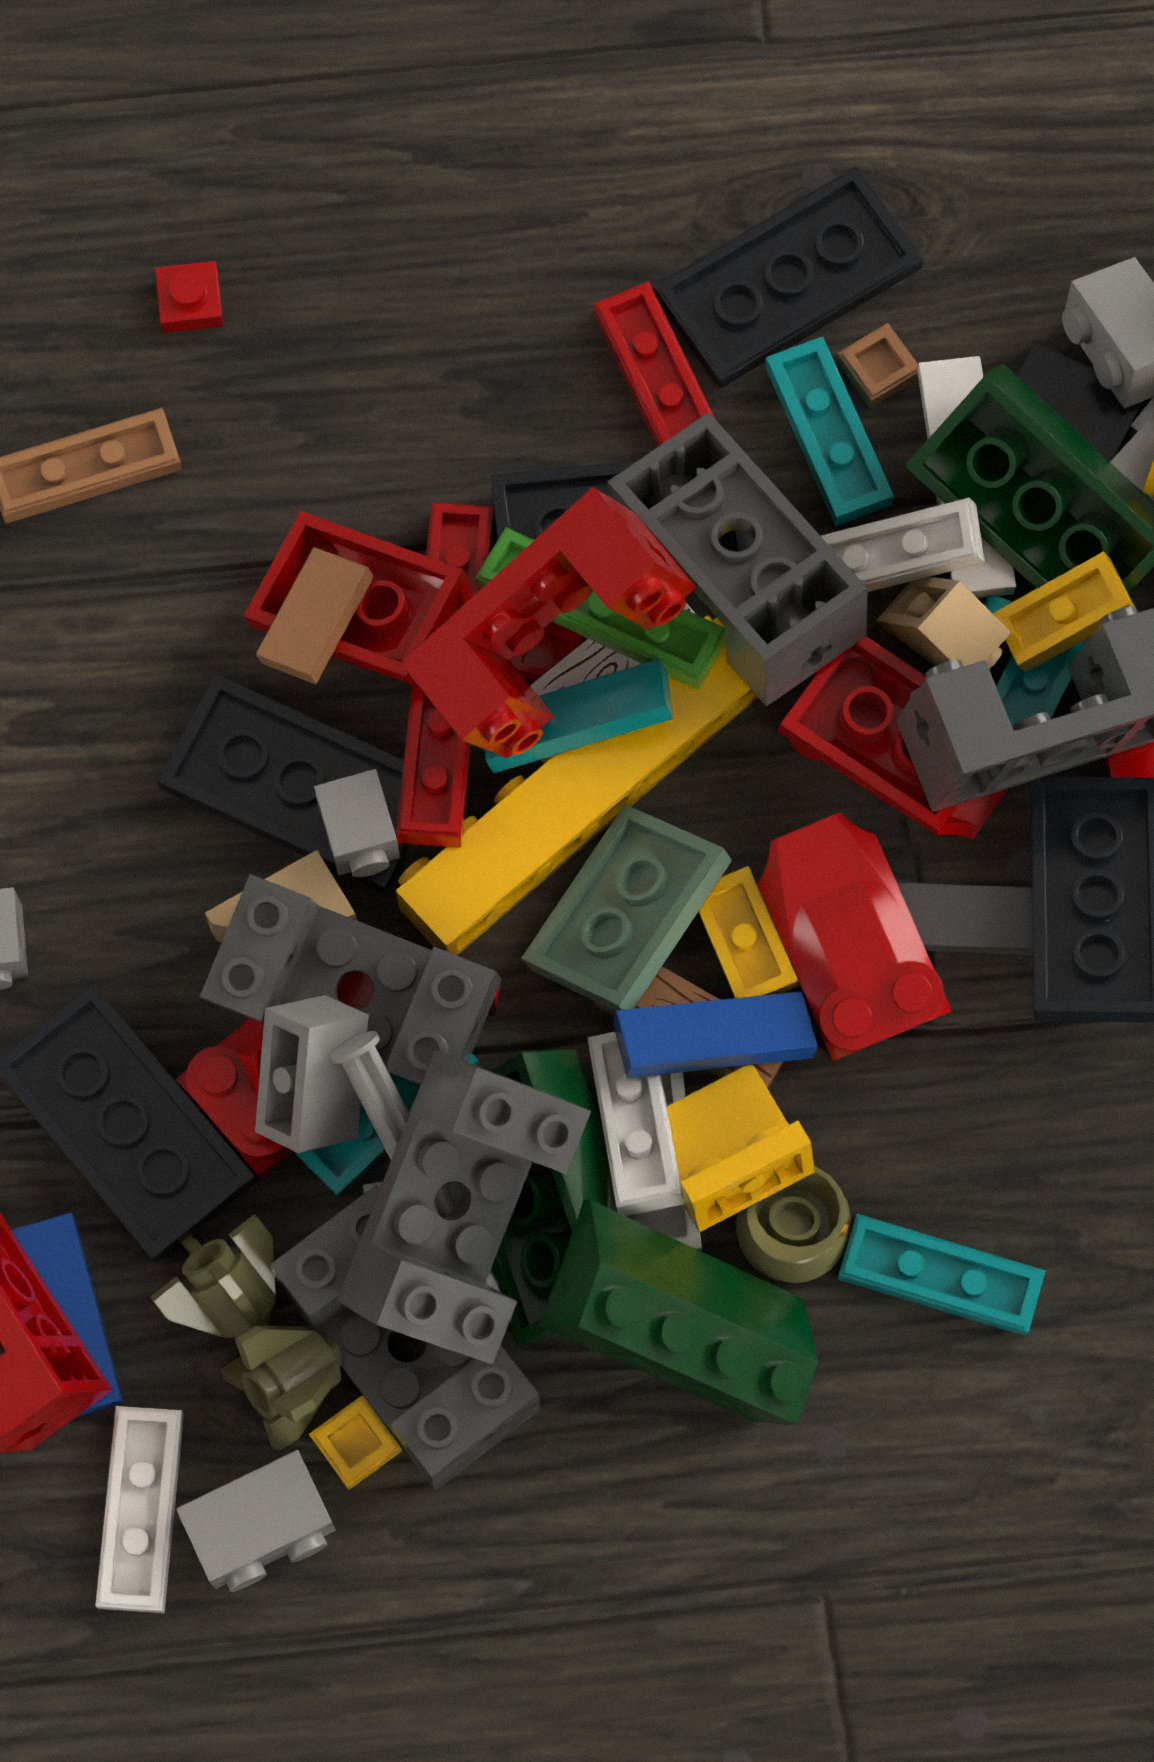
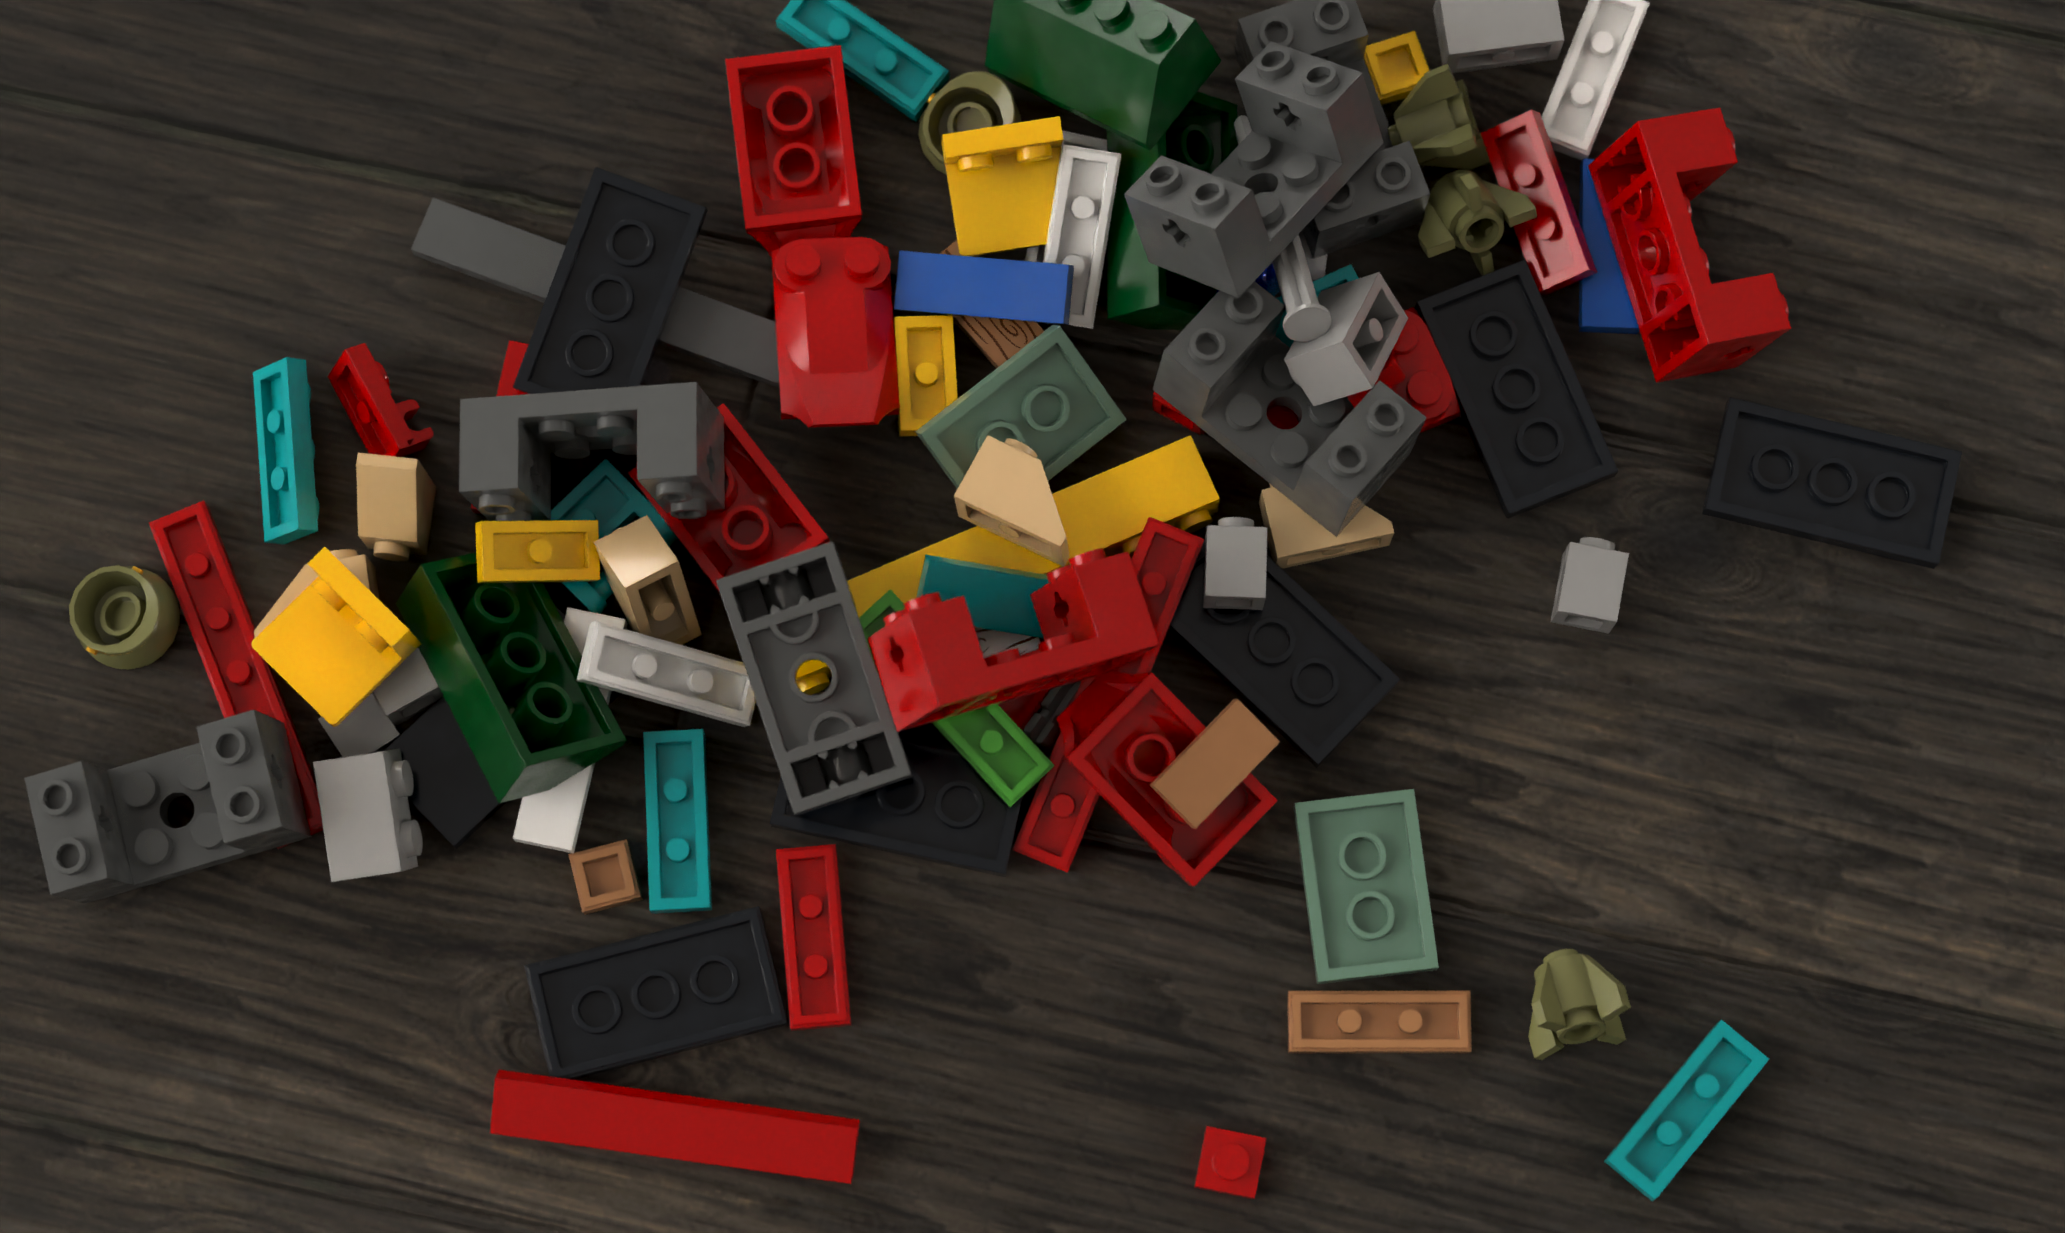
camera: 160 degrees left, 5 degrees up
none -> red tile [490,1069,860,1184]
none -> red slope [725,45,862,257]
none -> tan slope [954,435,1070,567]
none -> sand green plate [1293,789,1439,984]
none -> red plate [1481,109,1597,295]

